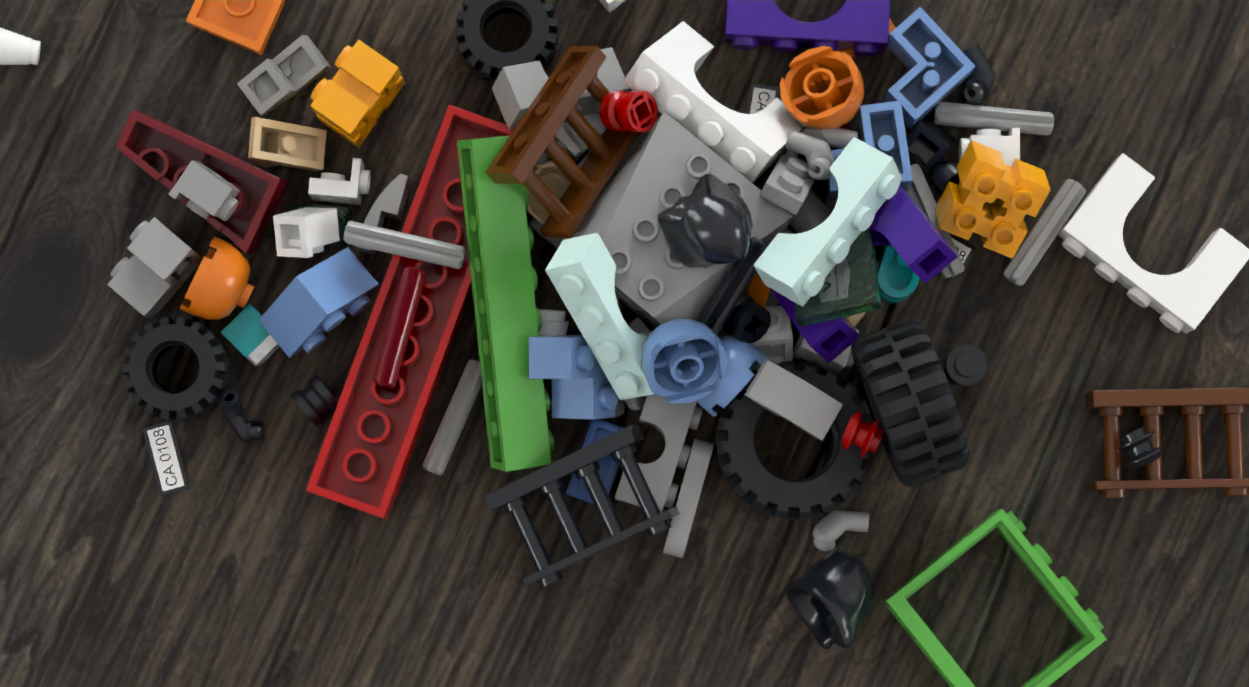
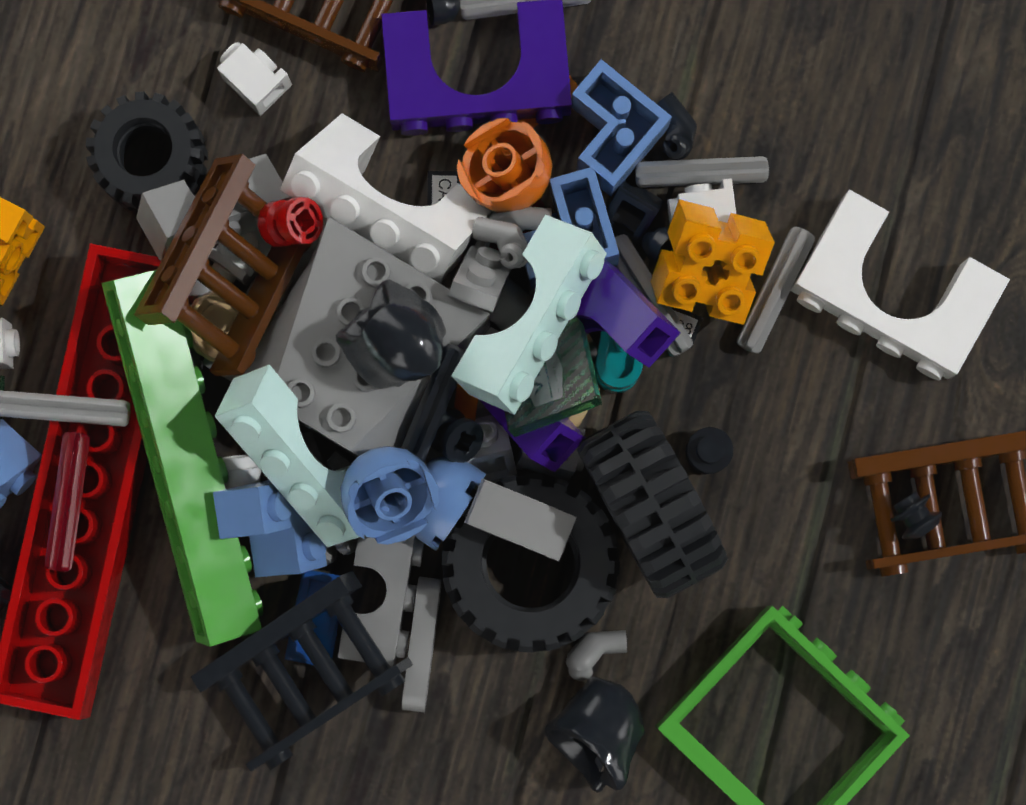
camera: 10 degrees left, 0 degrees up
light grey slope [355,174,411,255] -> none
light grey axle [423,359,482,475] -> none
red wheel [841,411,884,457] -> none

